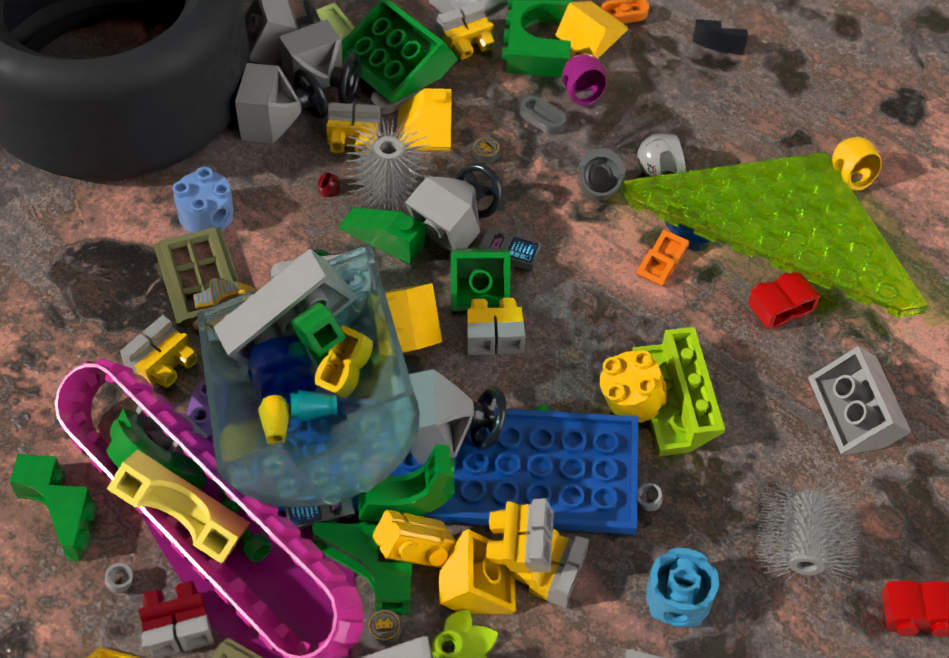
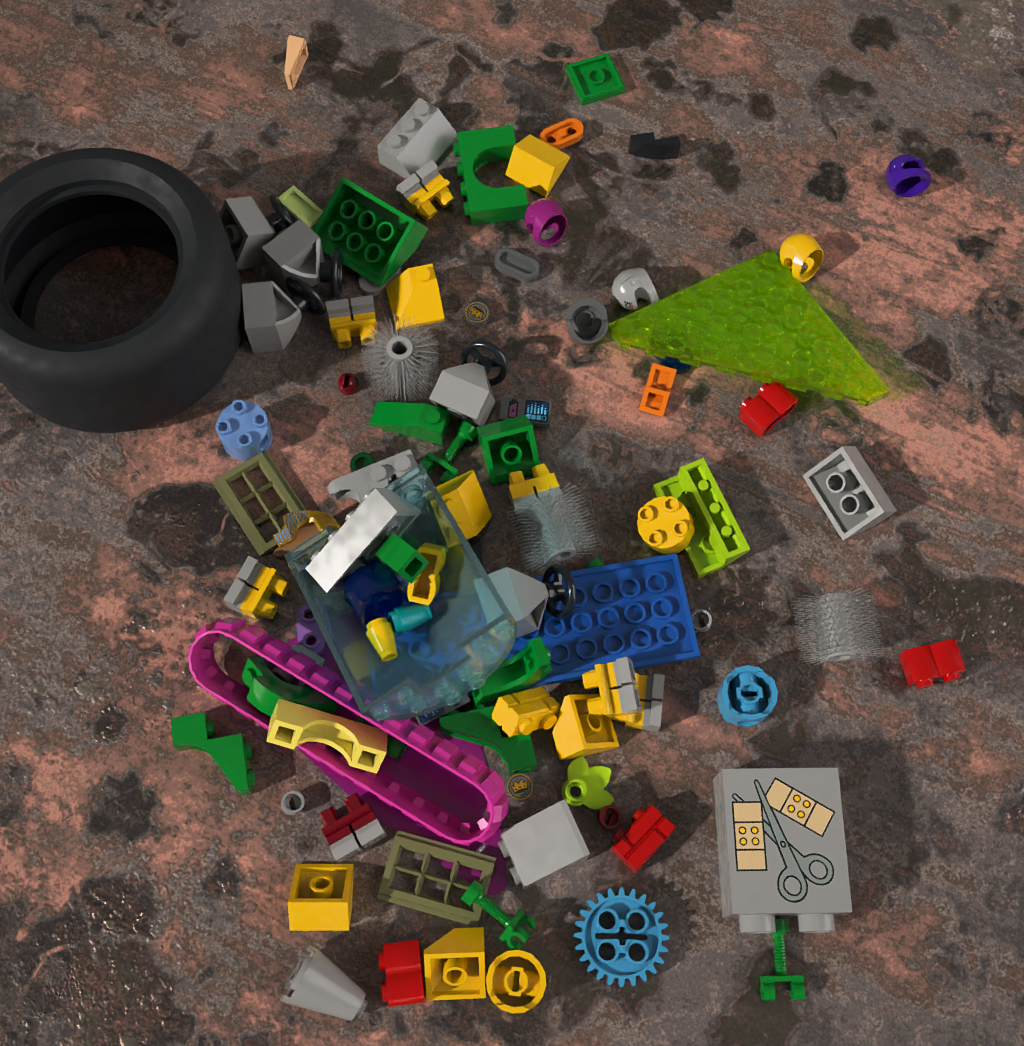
camera: 15 degrees left, 15 degrees up
none -> green bar [418,421,477,485]
none -> light grey piece [507,484,601,572]

